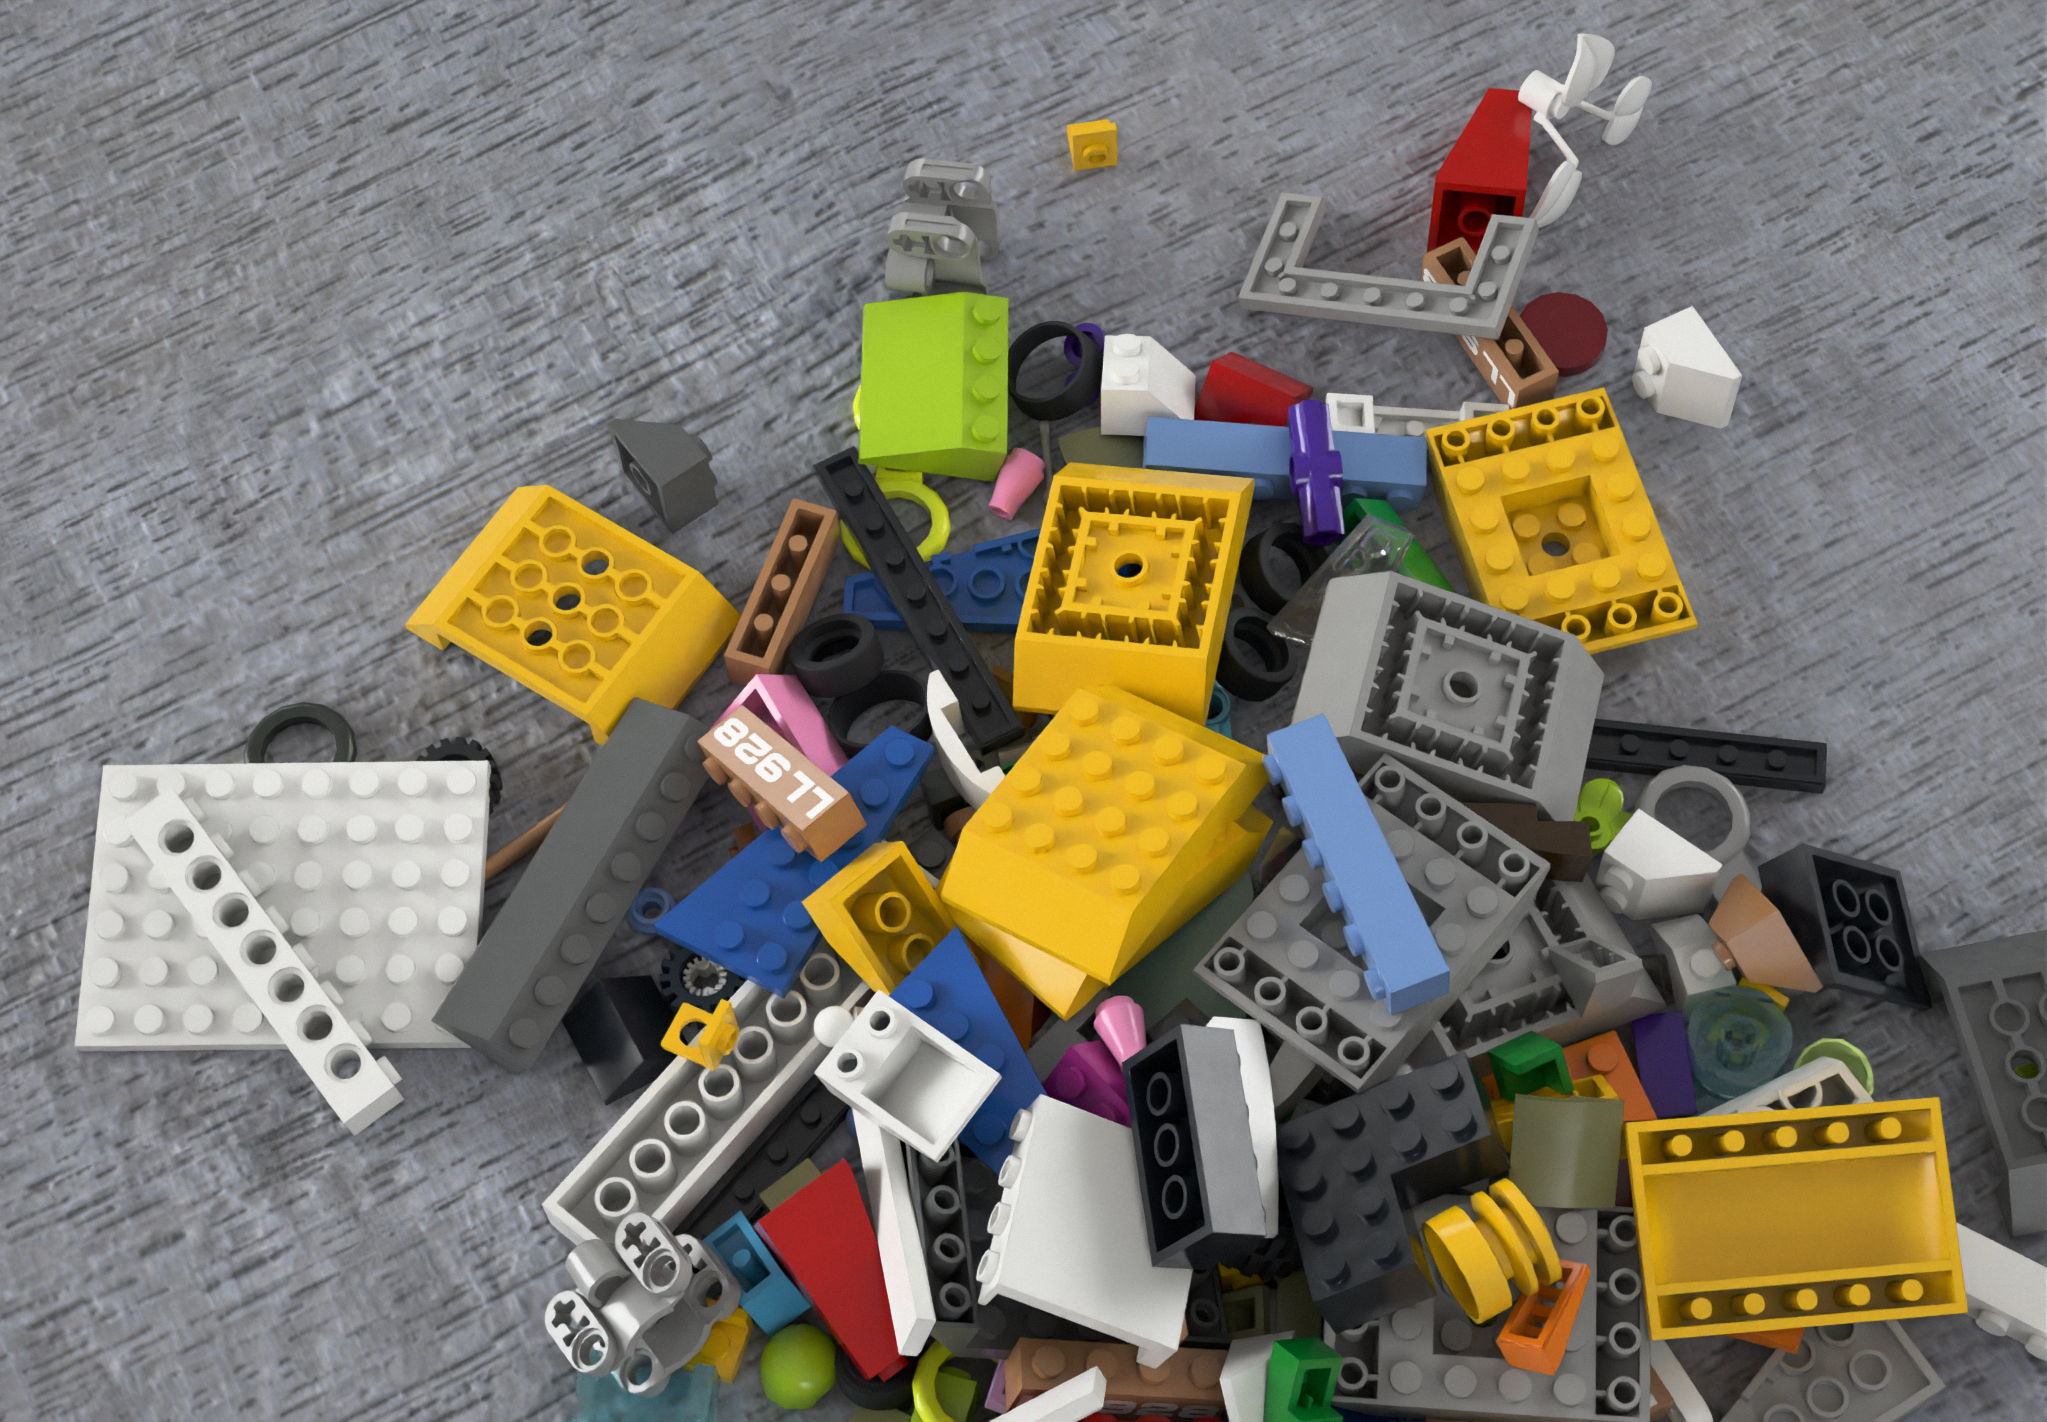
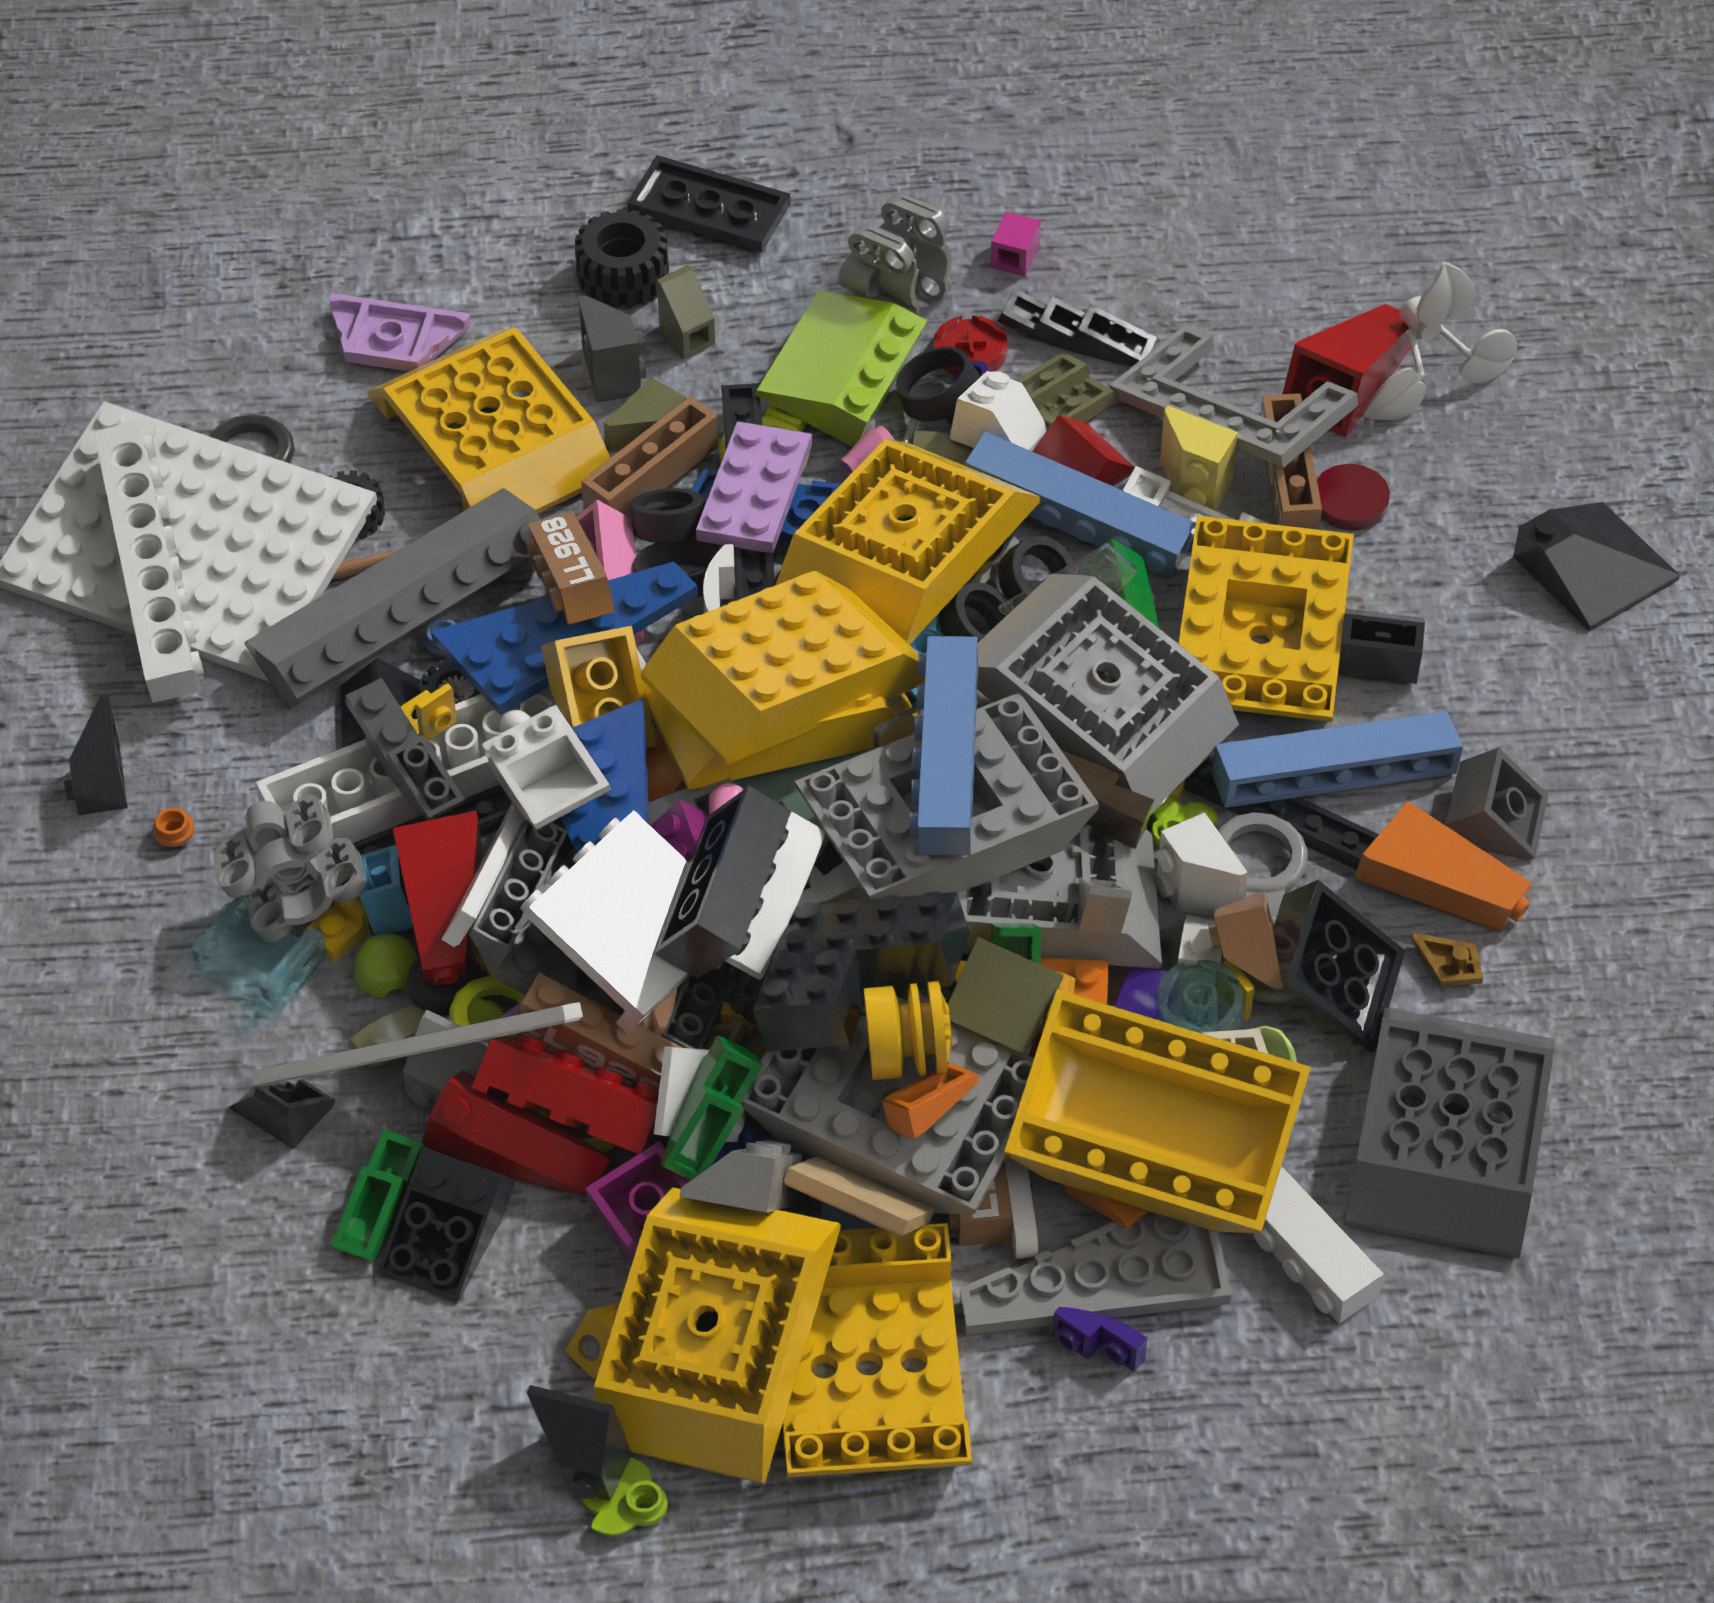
camera: 20 degrees right, 10 degrees down
yellow bracket [1066,119,1117,171] -> none
dark purple piece [1287,400,1345,547] -> none
white slope [1632,306,1742,429] -> none
none -> black slope [64,694,128,815]
none -> orange plate [153,808,195,847]
none -> lavender wing [329,293,471,371]
none -> dark grey slope [345,678,465,821]
none -> black tyre [575,209,669,307]
none -> olive slope [603,377,687,452]
none -> black plate [627,155,791,252]
none -> olive slope [657,265,715,359]
none -> lavender plate [696,421,812,554]
none -> red tile [933,315,1008,376]
none -> dark pink brick [990,212,1041,276]
none -> black slope [997,288,1157,366]
none -> olive slope [1016,352,1116,428]
none -> light yellow slope [1160,405,1238,511]
none -> medium blue brick [1211,711,1463,808]
none -> black slope [1338,608,1425,684]
none -> orange slope [1355,801,1532,932]
none -> pearl gold piece [1411,933,1483,987]
none -> dark grey slope [1446,747,1548,860]
none -> black slope [1513,502,1680,631]

